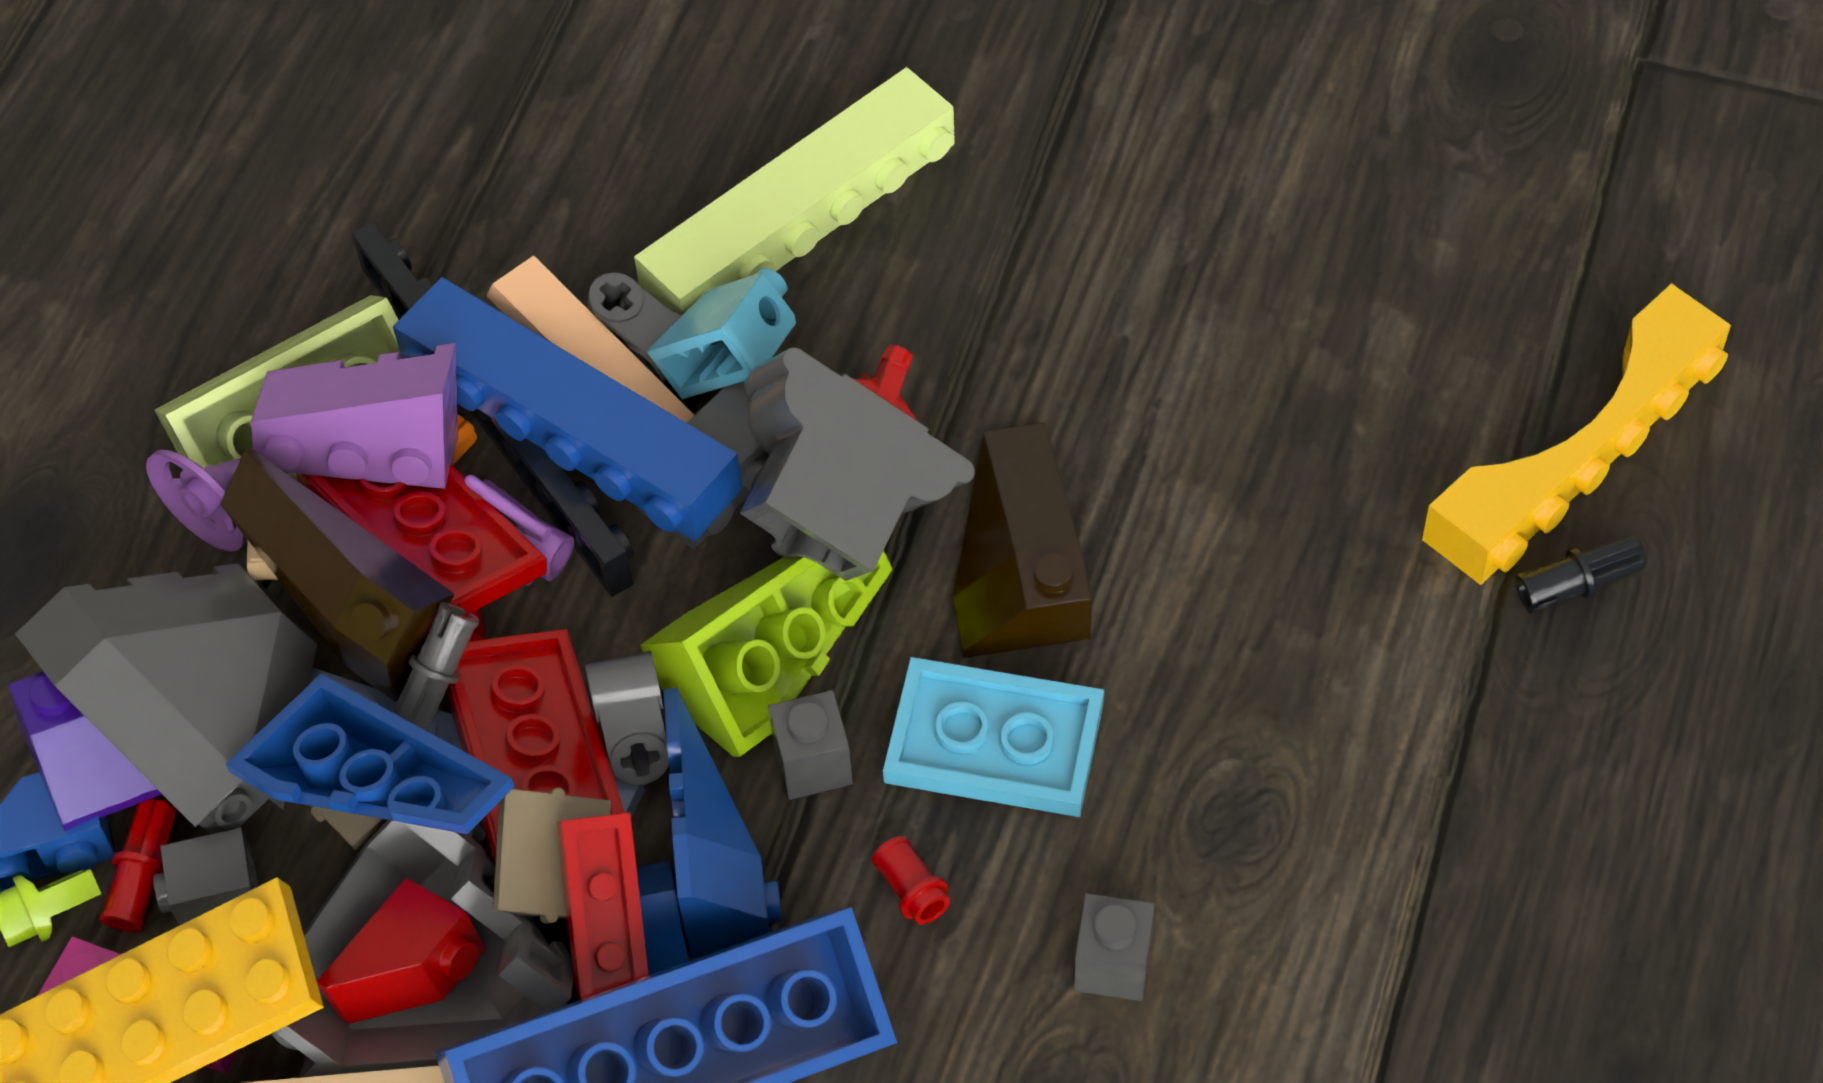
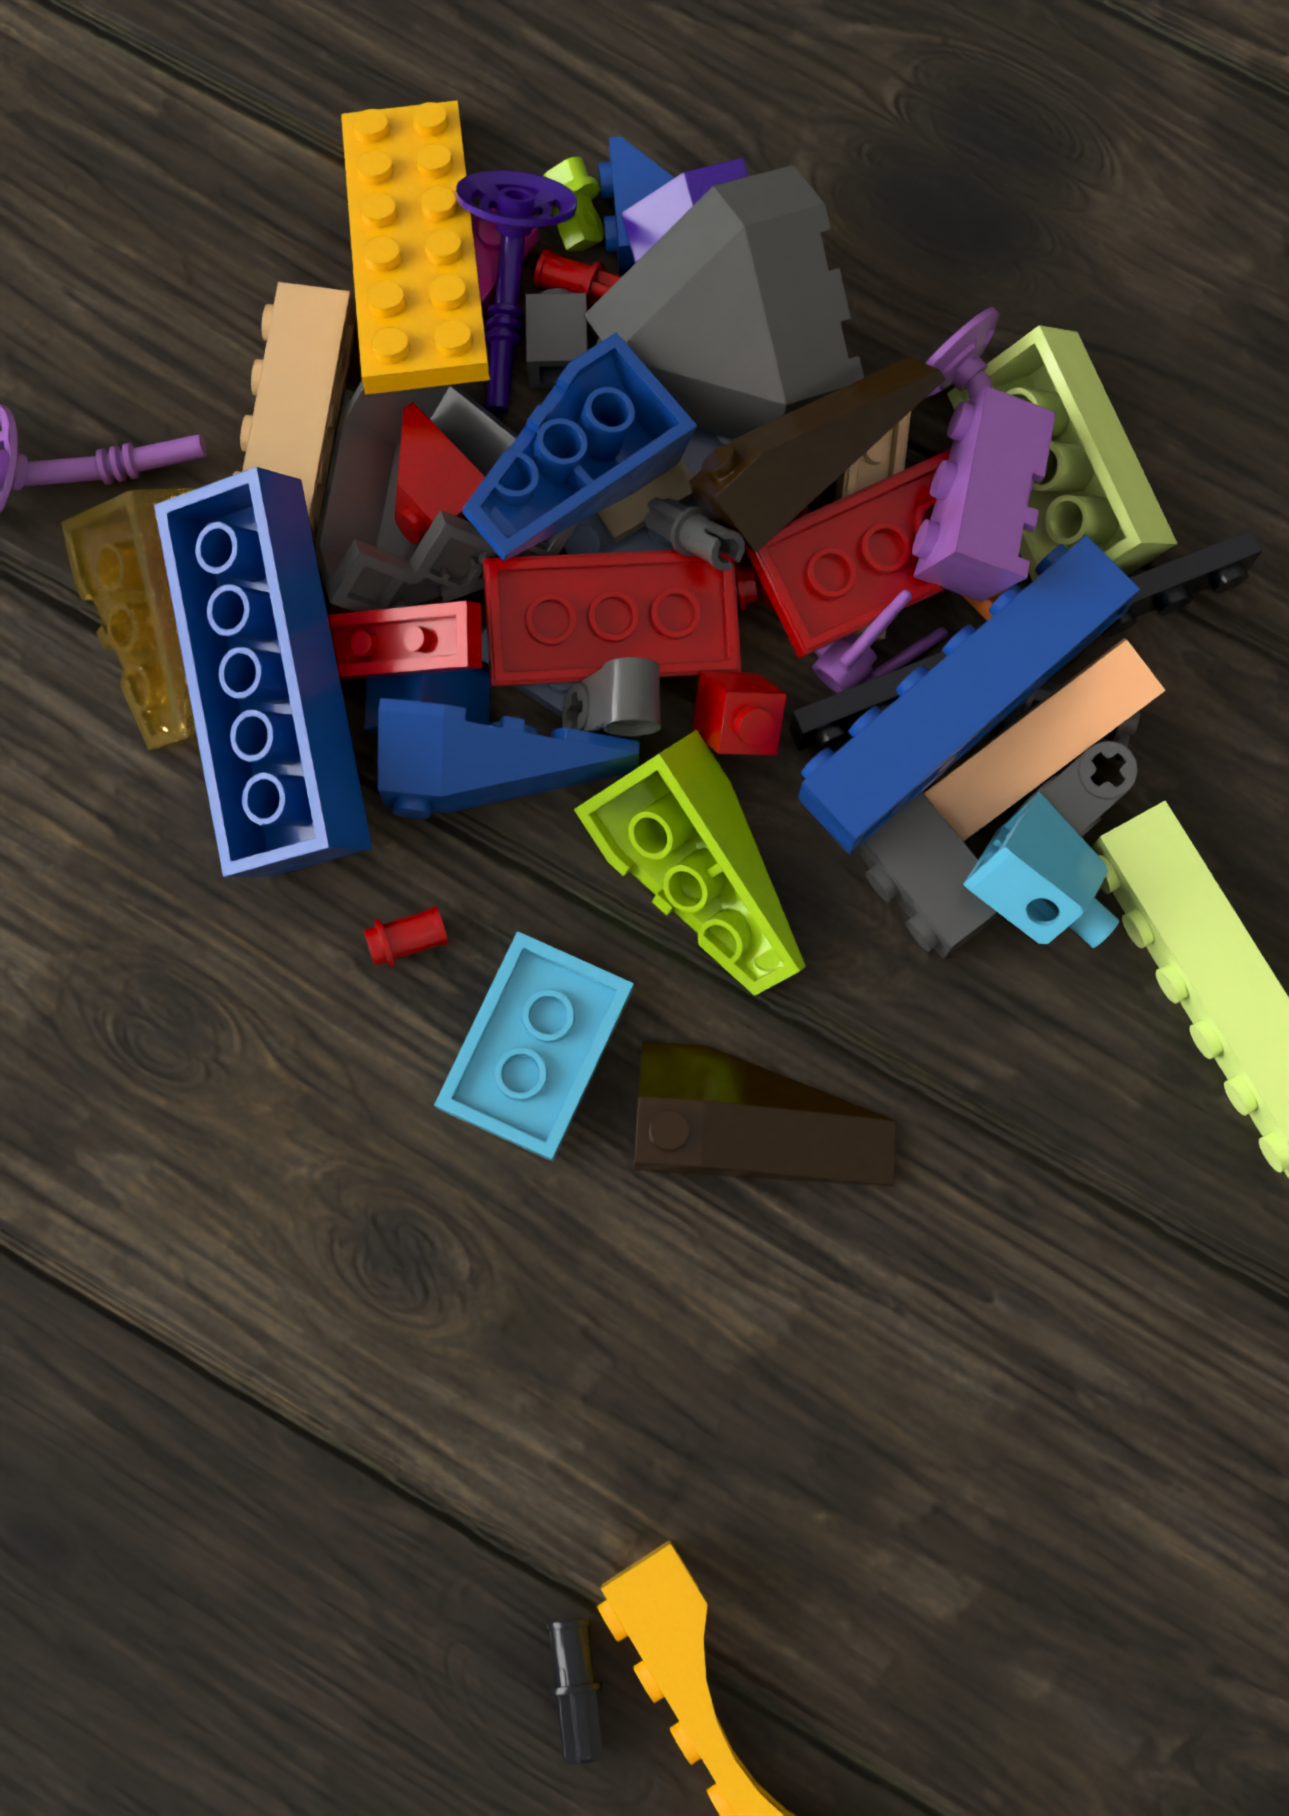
camera: 100 degrees right, 20 degrees up
dark tan piece [493,788,611,924] -> none
dark grey piece [740,345,975,581] -> none
dark grey brick [768,690,853,800] -> none
dark grey brick [1074,893,1155,1001] -> none
none -> dark purple dish [456,170,577,414]
none -> red brick [692,670,787,756]

